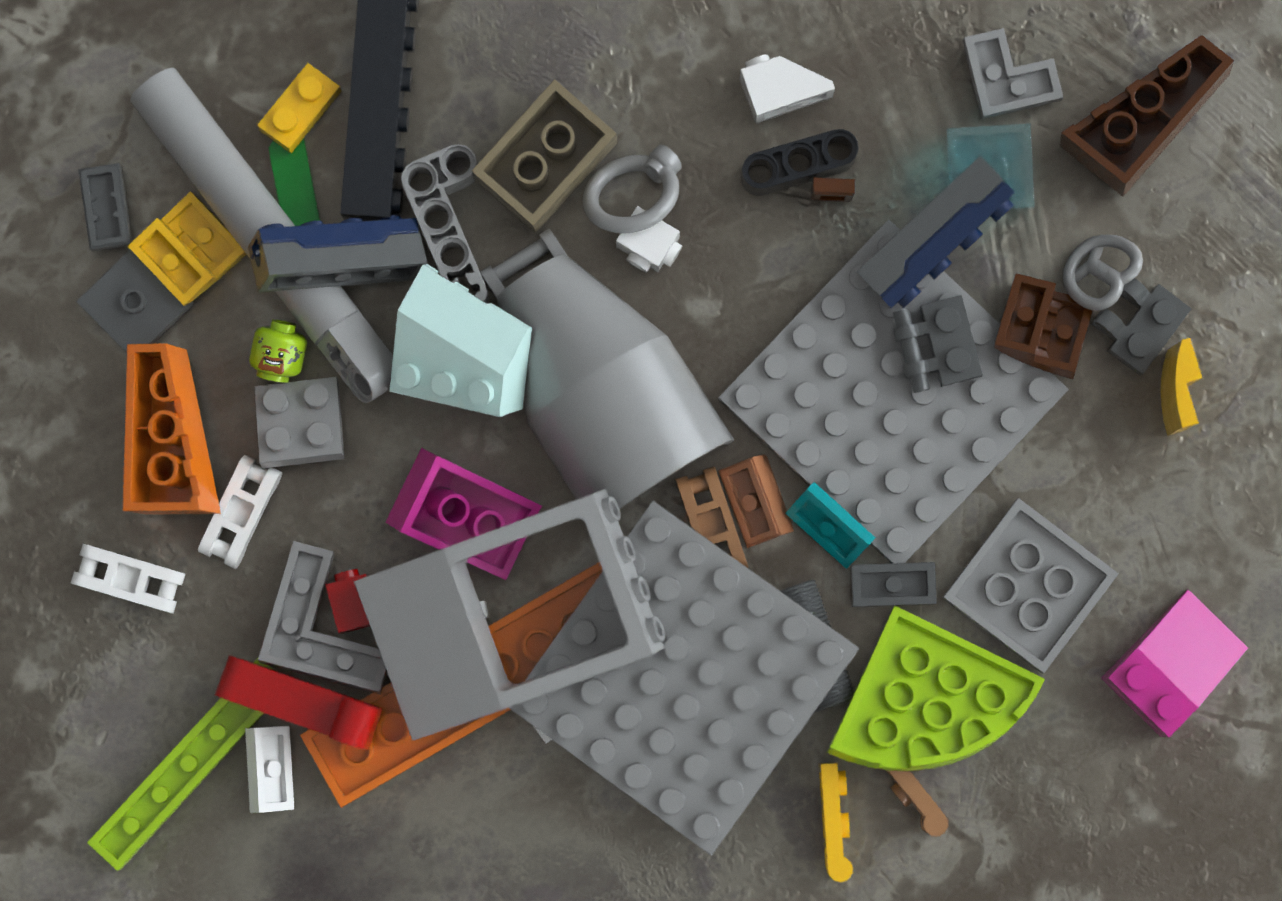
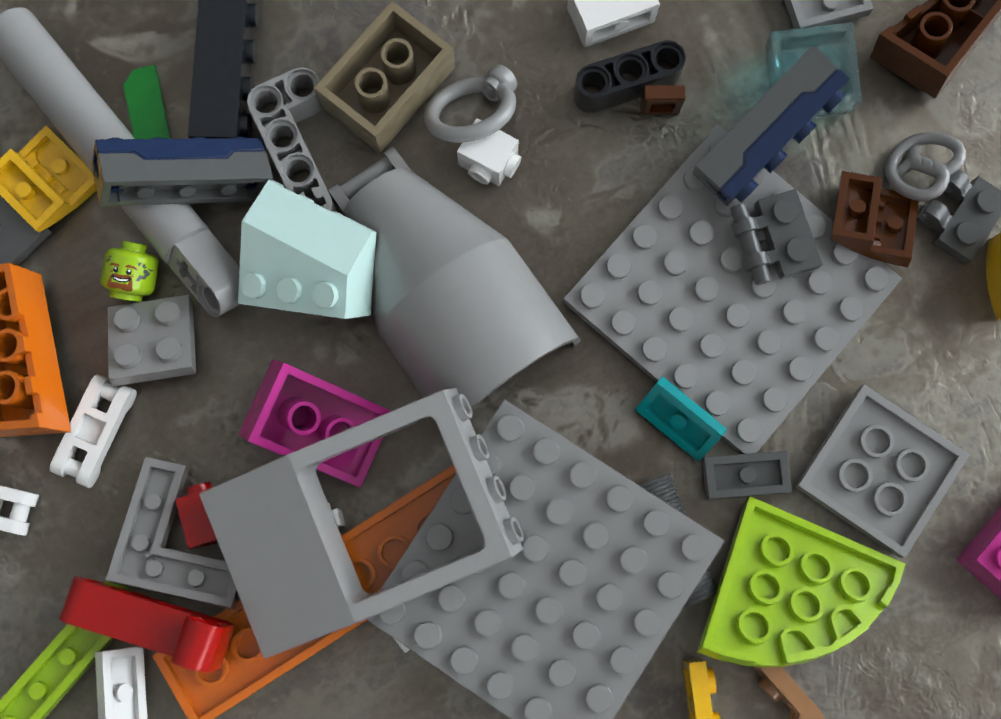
camera: 10 degrees left, 5 degrees down
yellow plate [257,63,342,153] -> none
medium nougat plate [675,466,748,568] -> none
nougat slope [719,454,794,548] -> none

